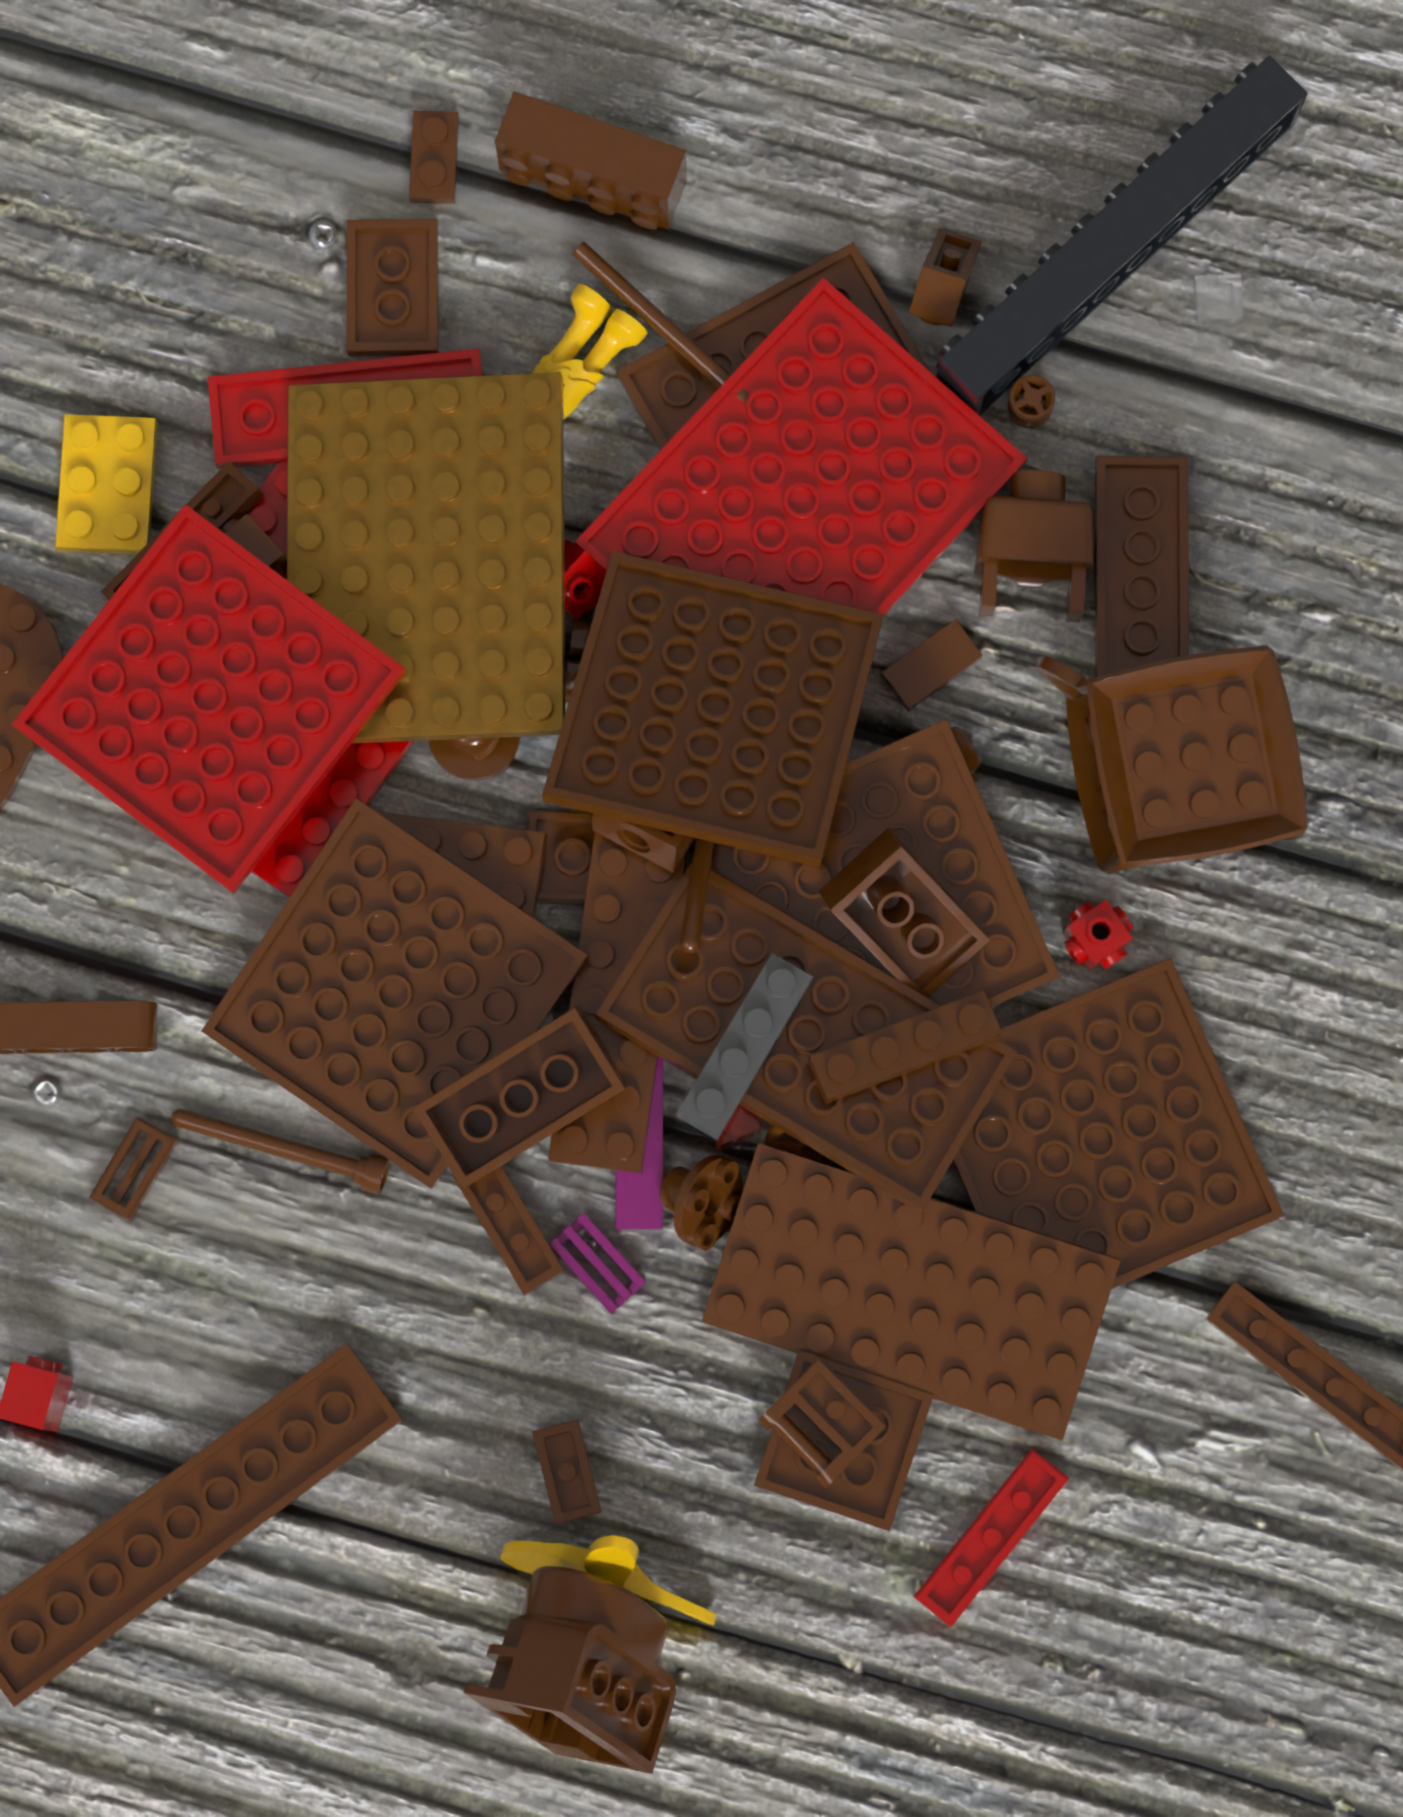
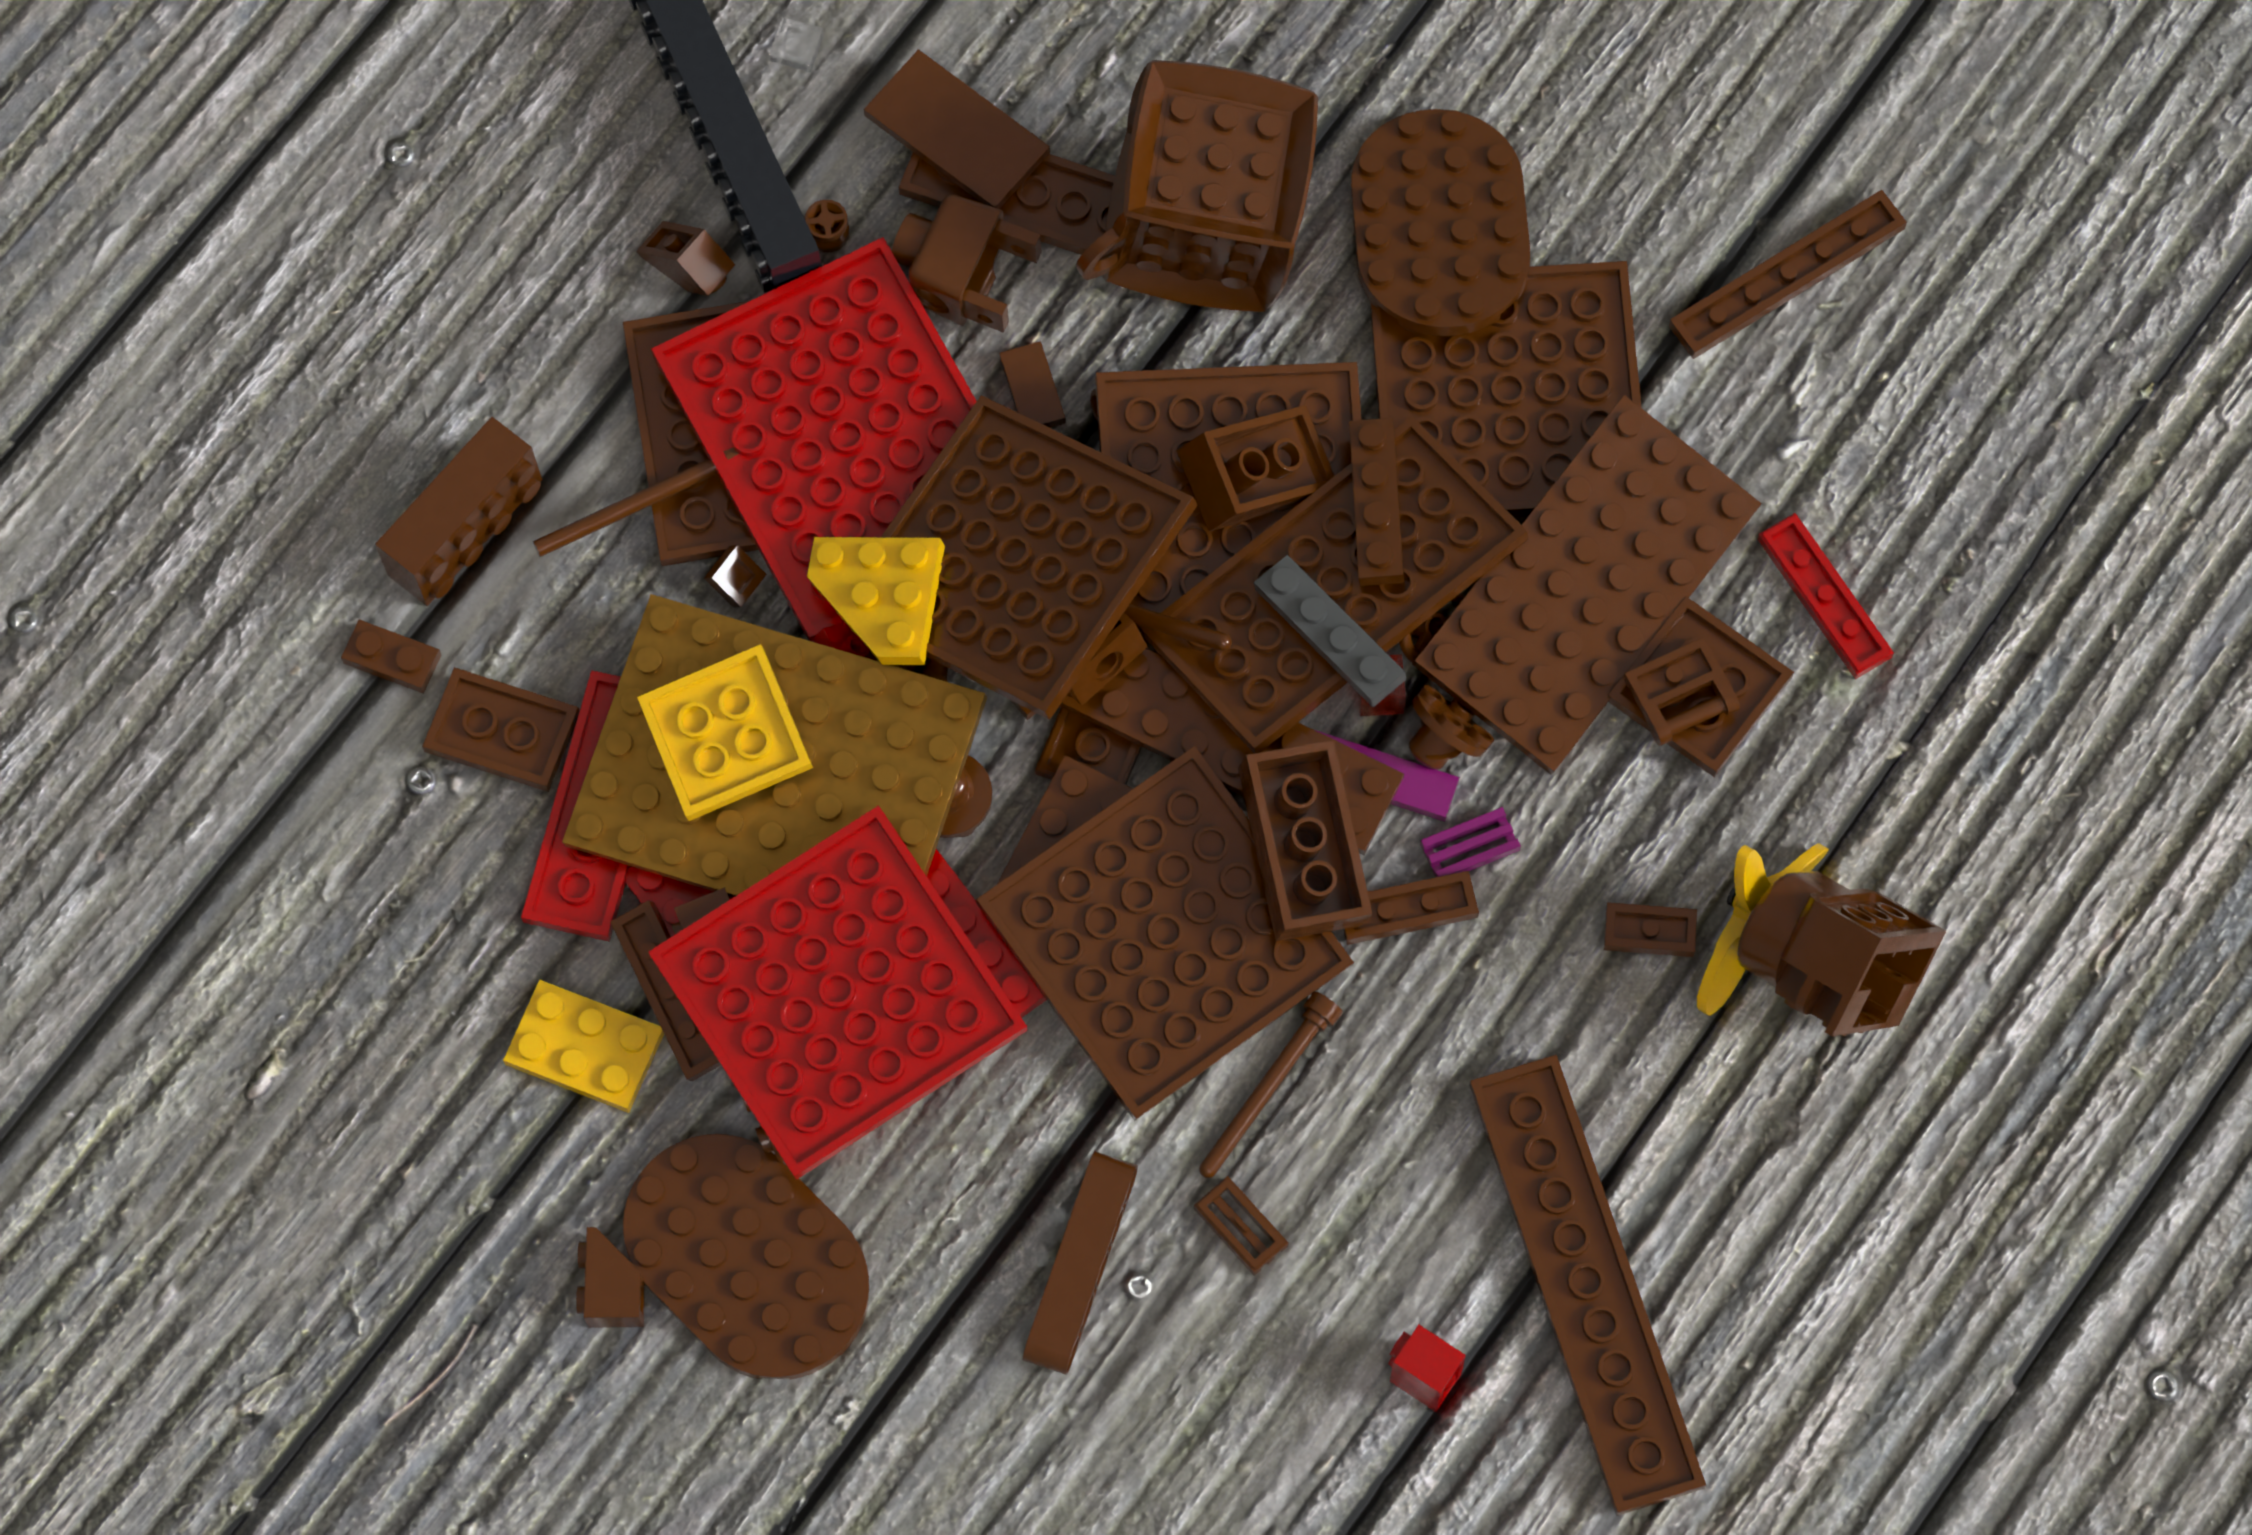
camera: 70 degrees left, 10 degrees down
yellow piece [532,283,648,419] -> none
red brick [1063,900,1133,972] -> none
none -> yellow plate [637,644,813,821]
none -> reddish brown plate [704,545,767,608]
none -> yellow plate [807,537,945,665]
none -> reddish brown tile [864,49,1050,209]
none -> reddish brown plate [1351,109,1530,336]

